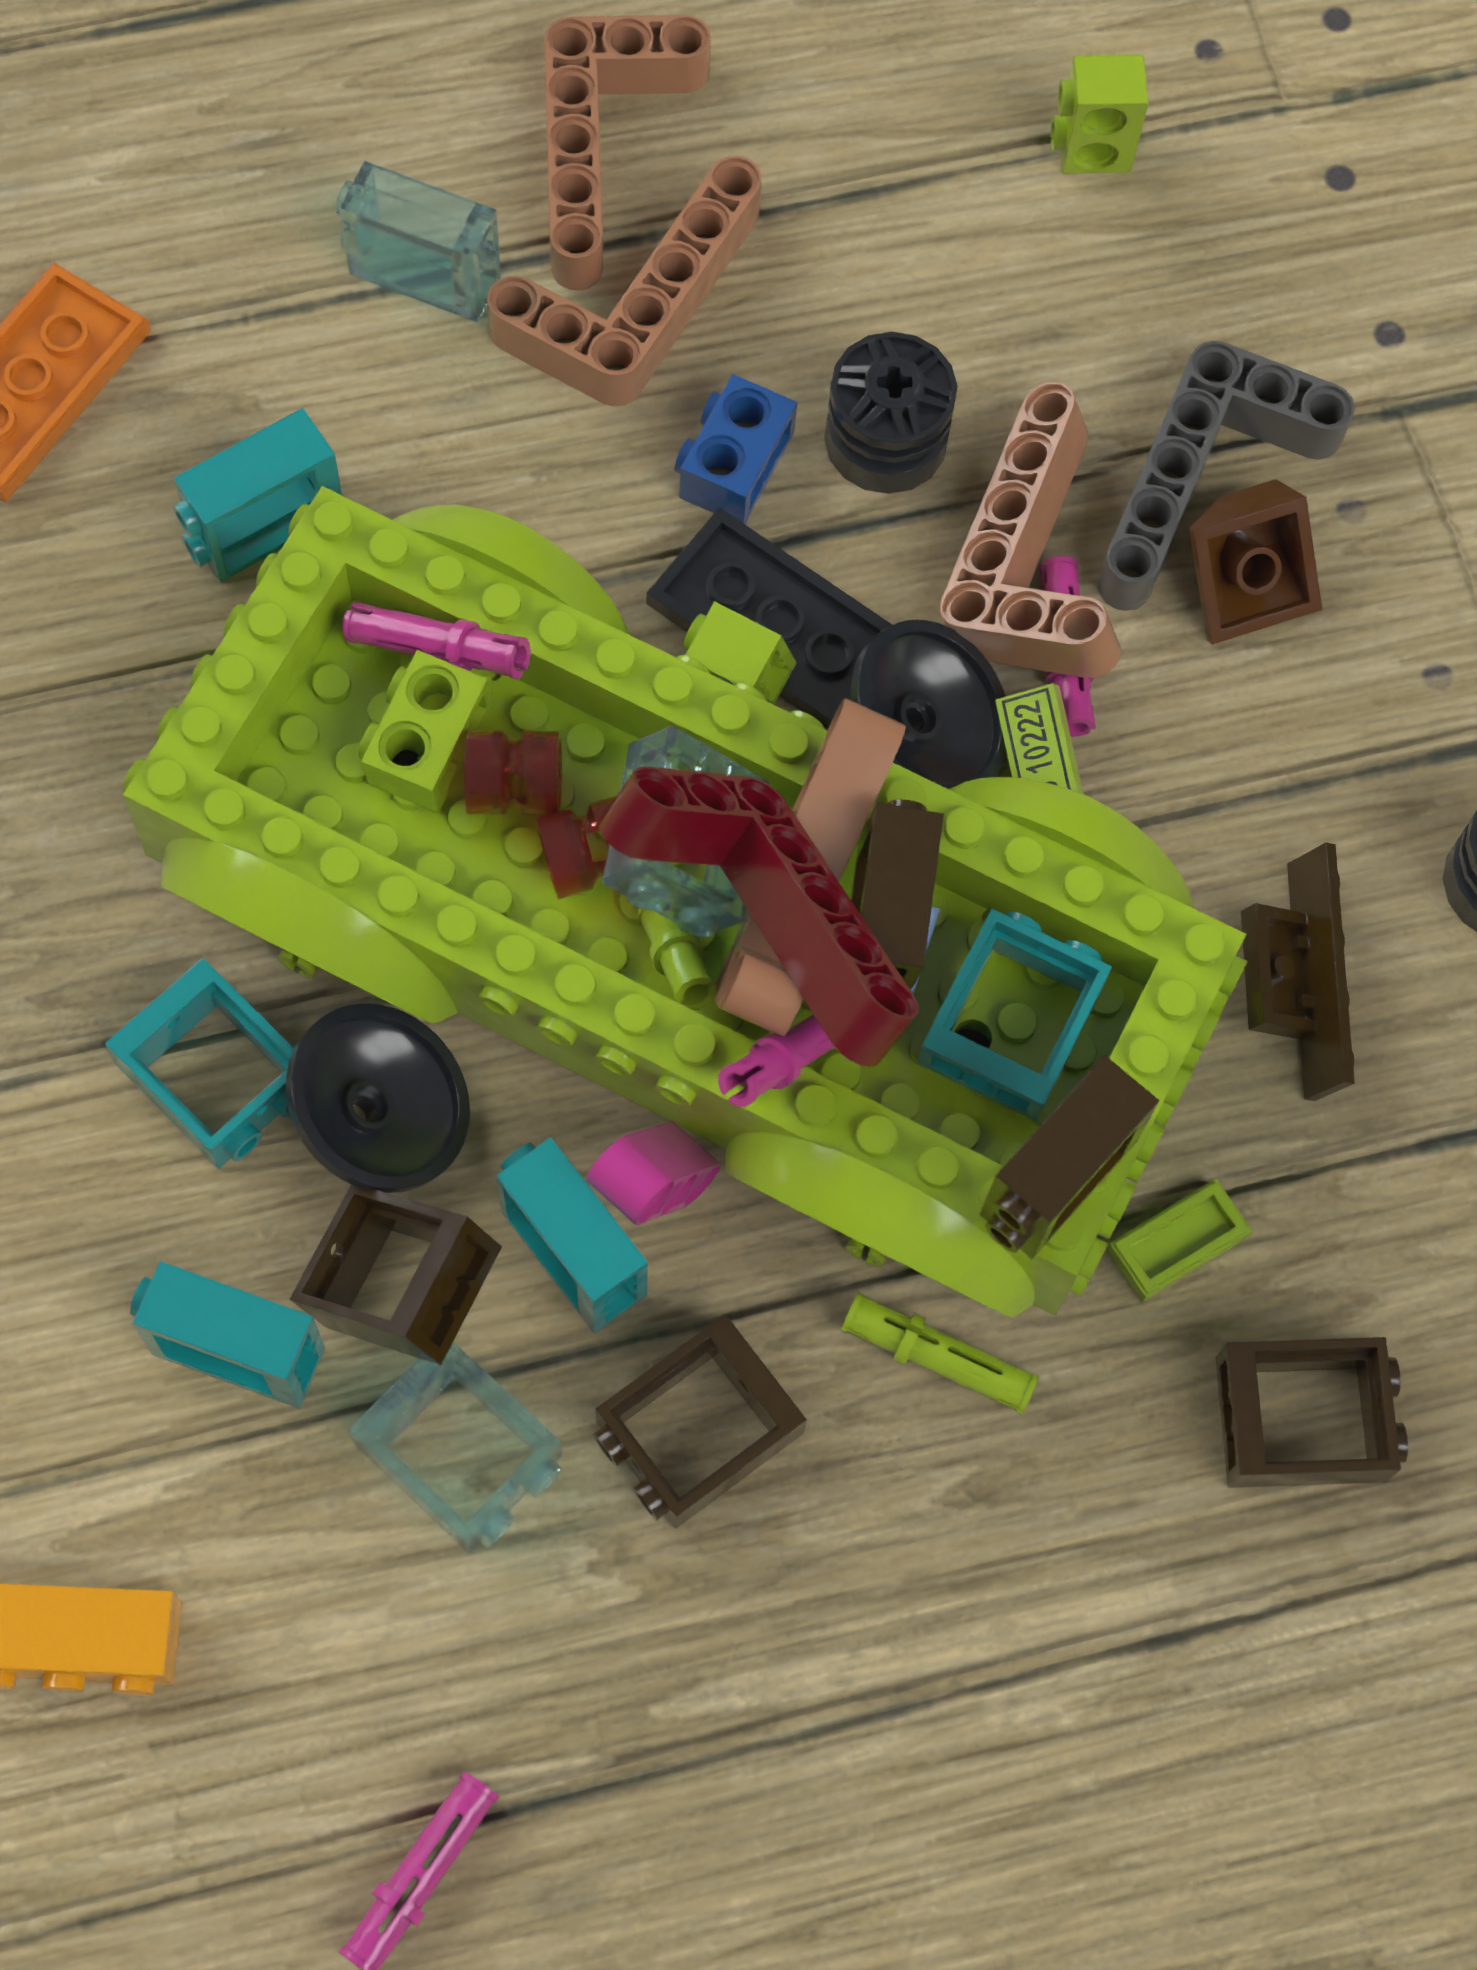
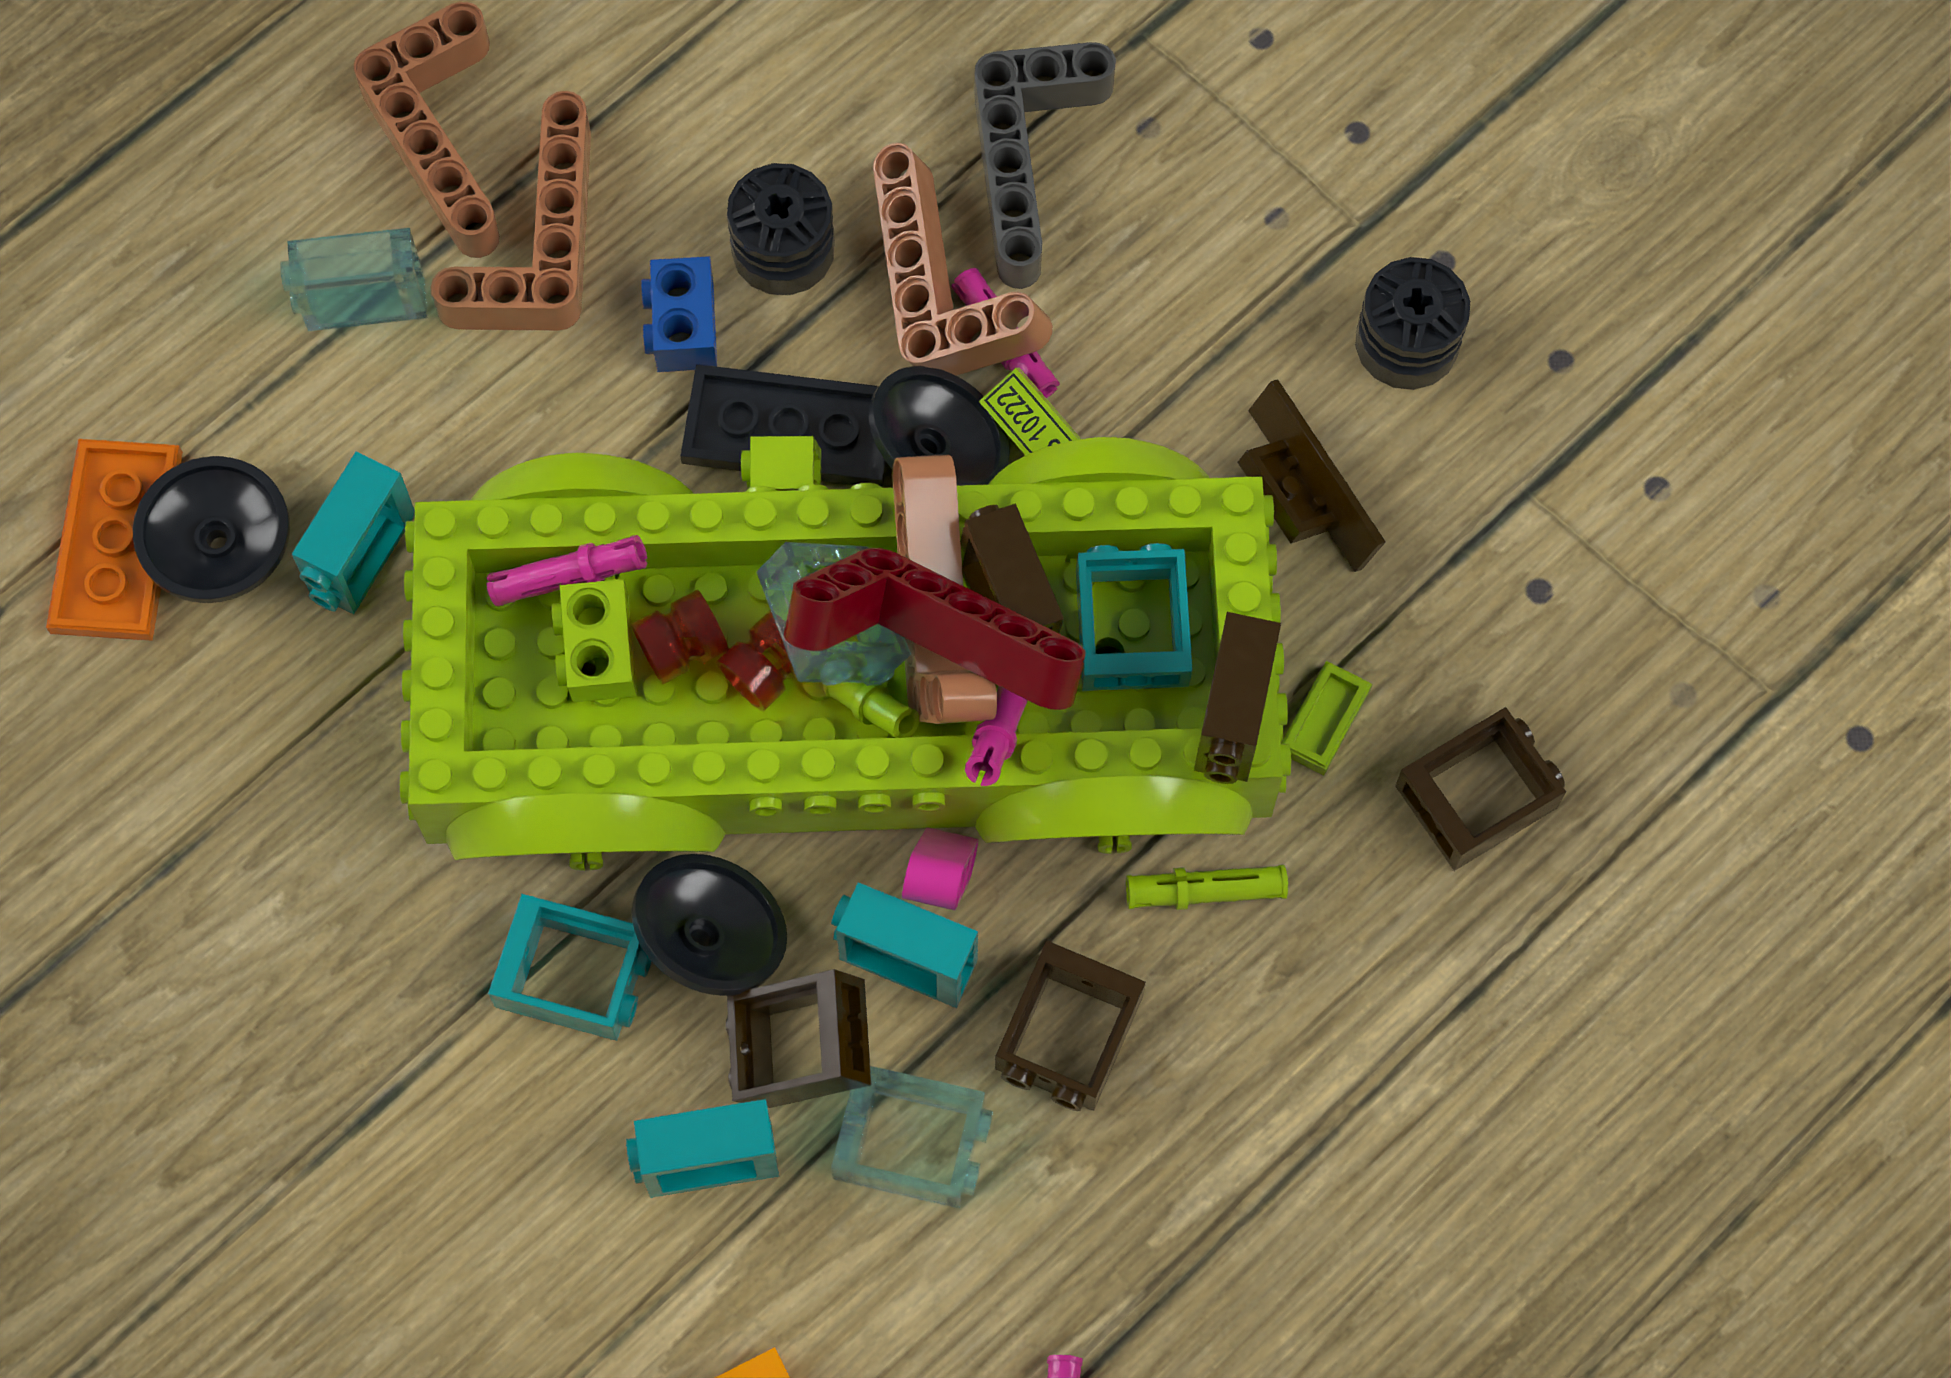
camera: 25 degrees left, 0 degrees up
reddish brown slope [1189,479,1323,645] -> none
none -> black dish [133,456,290,603]

